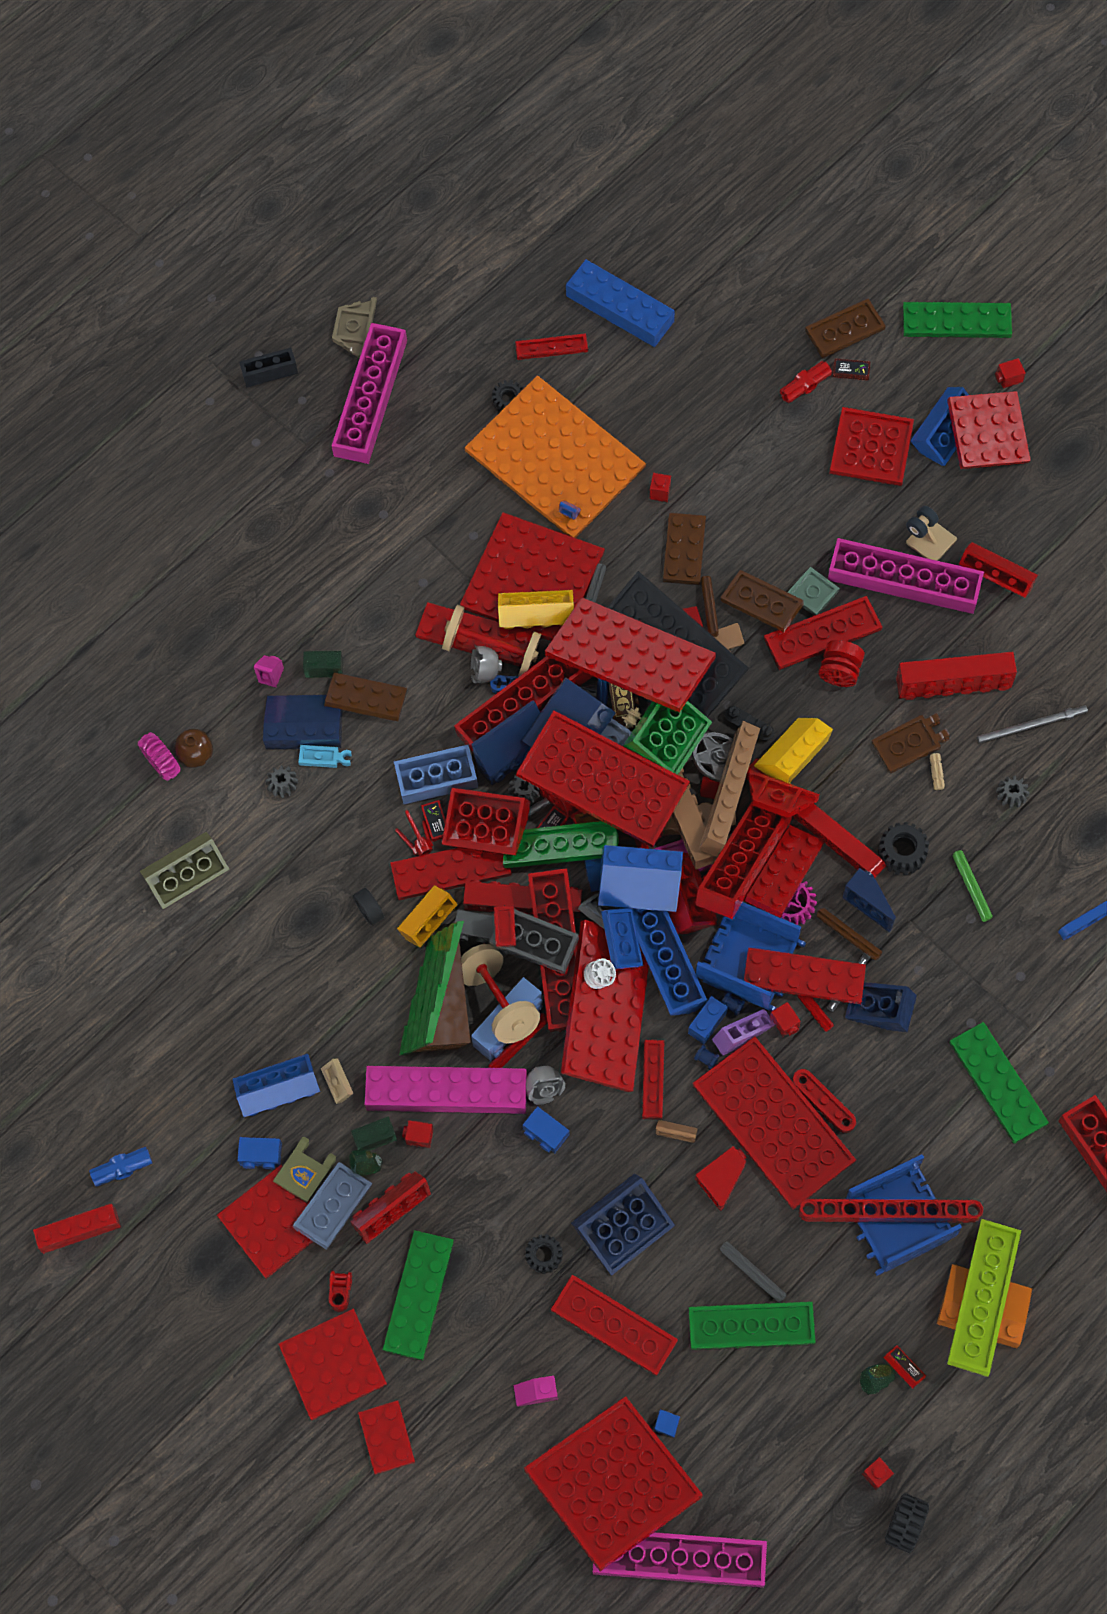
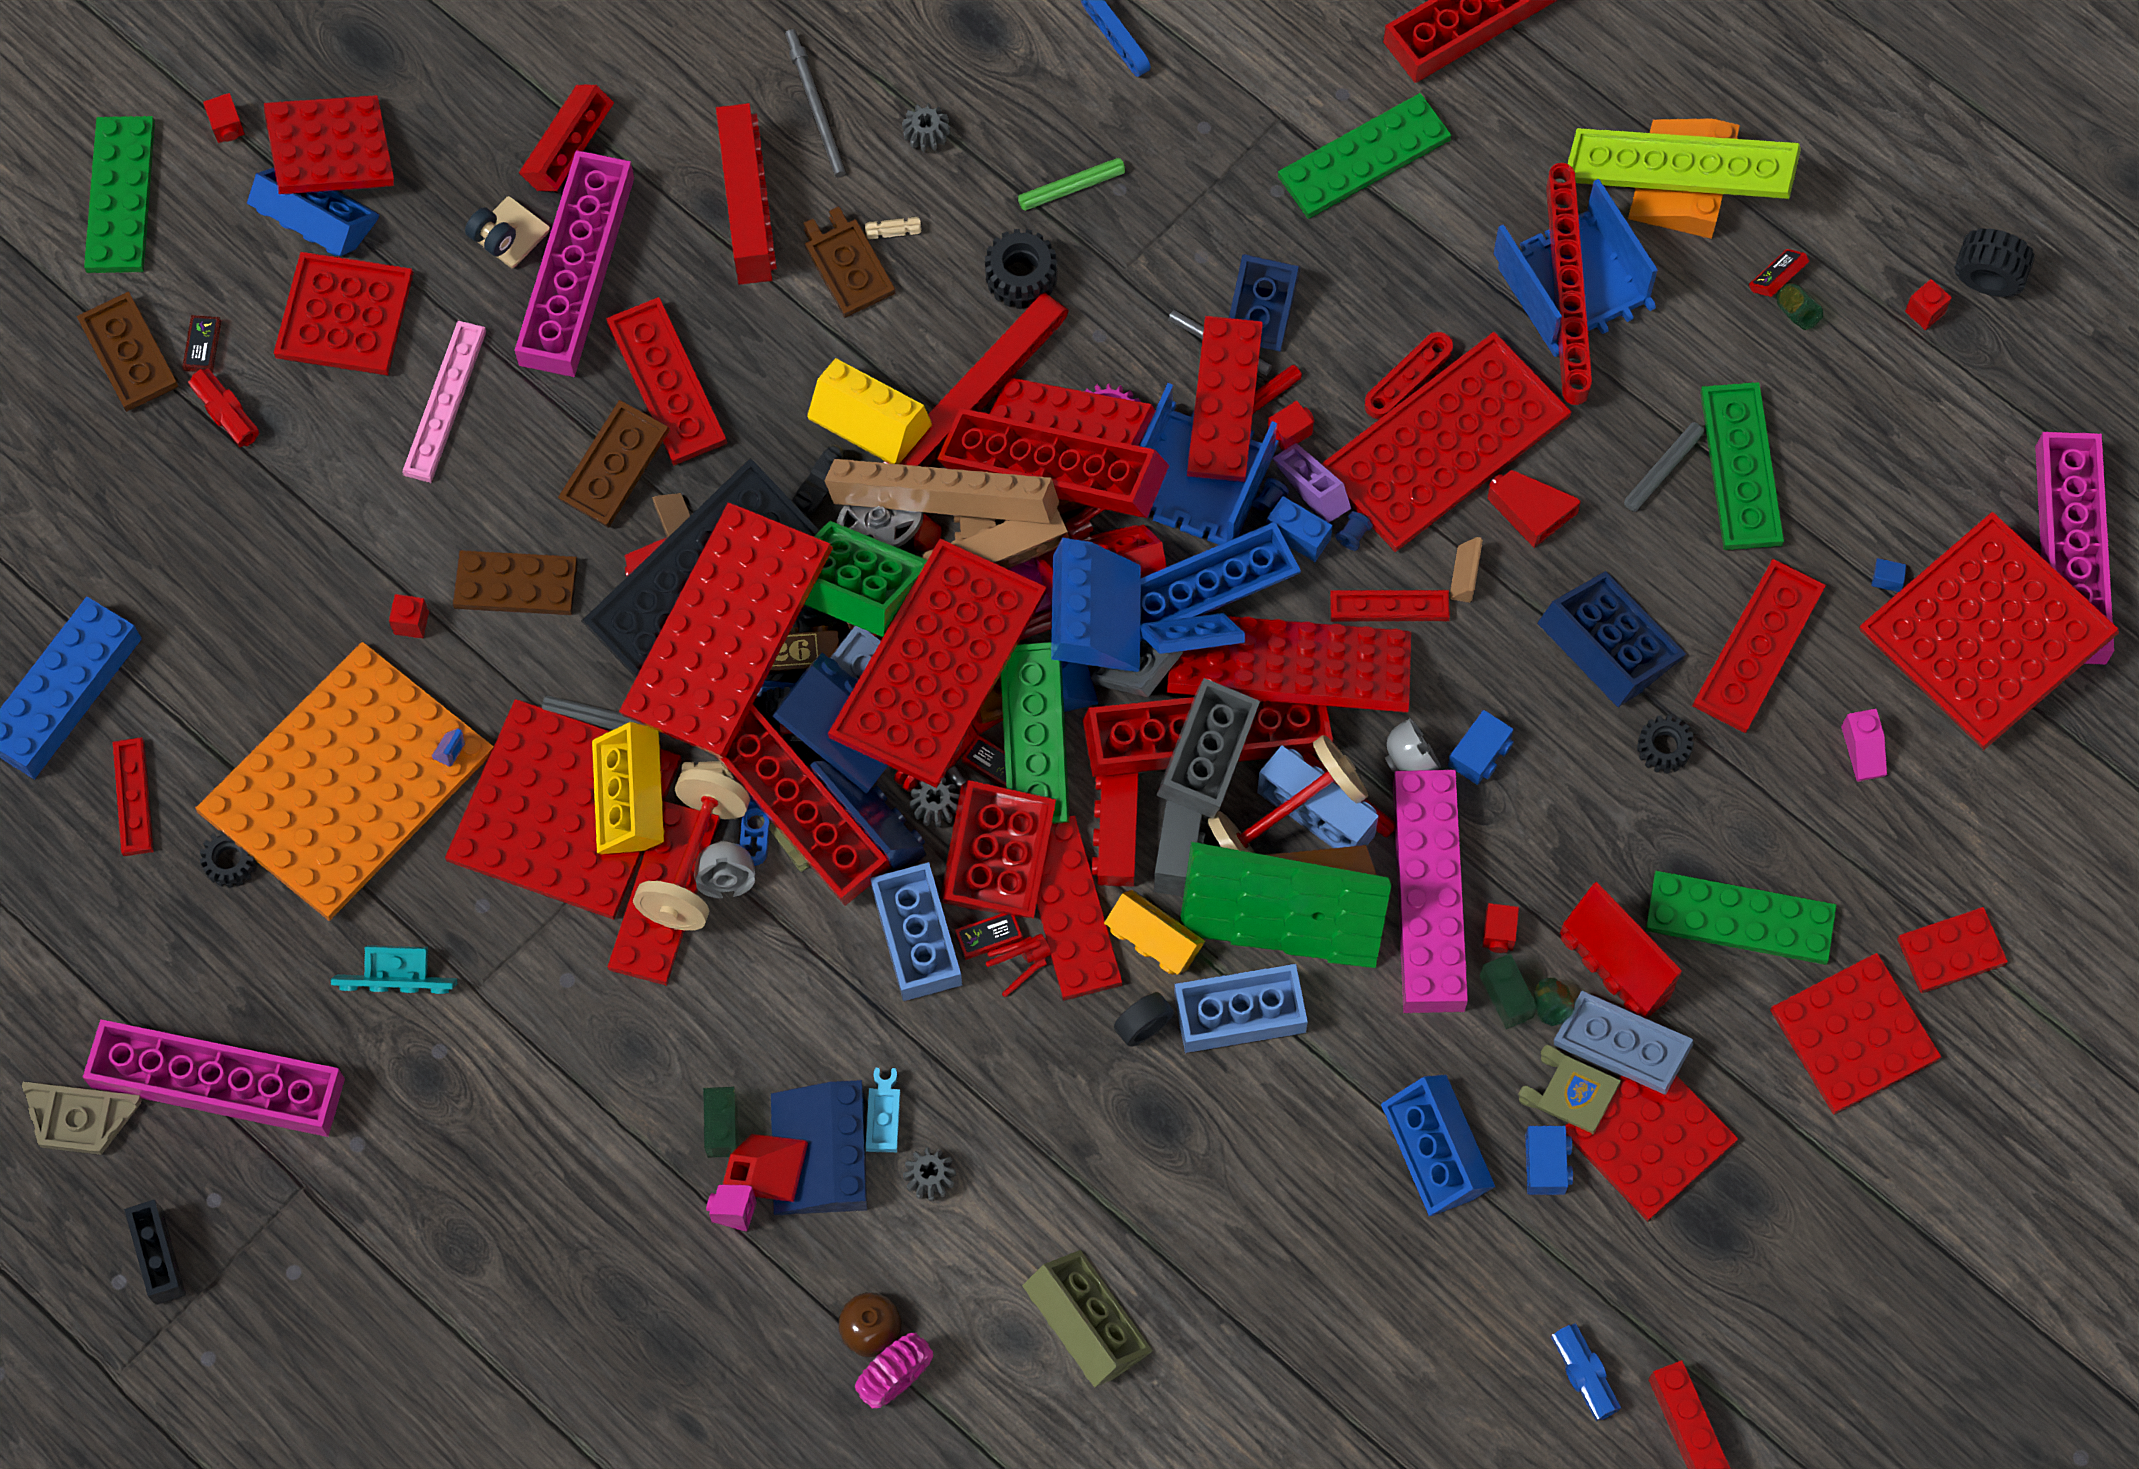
camera: 95 degrees left, 0 degrees up
tan plate [321,1058,353,1104] -> none
reddish brown plate [325,672,407,722] -> none
red piece [329,1271,352,1312] -> none
red tile [494,905,516,947] -> none
white wheel [584,959,616,989] -> none
tan wheel [622,707,642,728] -> none
reddish brown axle [701,576,719,637] -> none
red wing [748,770,820,818] -> none
sand green plate [788,567,840,616] -> none
reddish brown axle [816,908,882,960] -> none
red wheel [818,640,865,687] -> none
dark blue slope [843,868,896,933] -> none
none -> teal bracket [331,945,457,994]
none -> bright pink tile [402,321,486,483]
none -> red slope [723,1134,808,1202]
none -> medium blue brick [1174,964,1308,1053]

